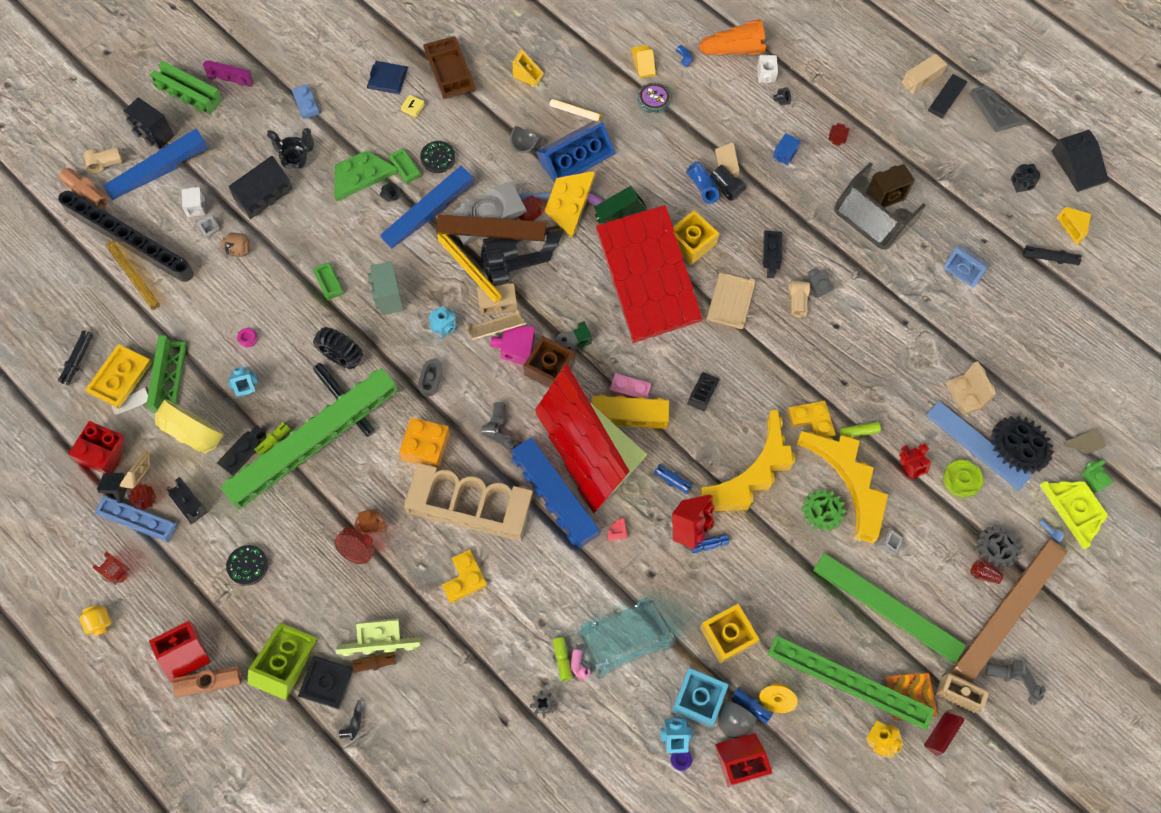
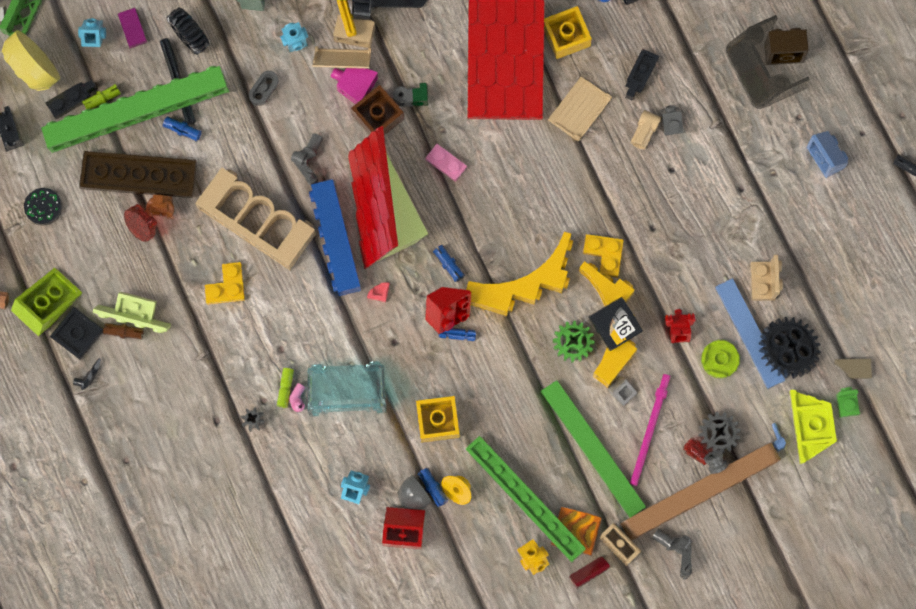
camera: 25 degrees right, 10 degrees up
light orange brick [399,417,450,470] -> none
yellow brick [592,394,669,429] -> none
dark purple tile [670,751,692,771] -> none
medium azure brick [672,668,729,728] -> none
black slope [687,372,720,412] -> none
lime piece [840,422,881,437] -> none
none -> dark brown plate [79,151,197,198]
none -> magenta tile [117,8,147,49]
none -> blue pin [163,116,202,142]
none -> slope [588,297,643,351]
none -> dark pink bar [630,374,671,486]
none -> dark grey wheel [704,450,728,474]

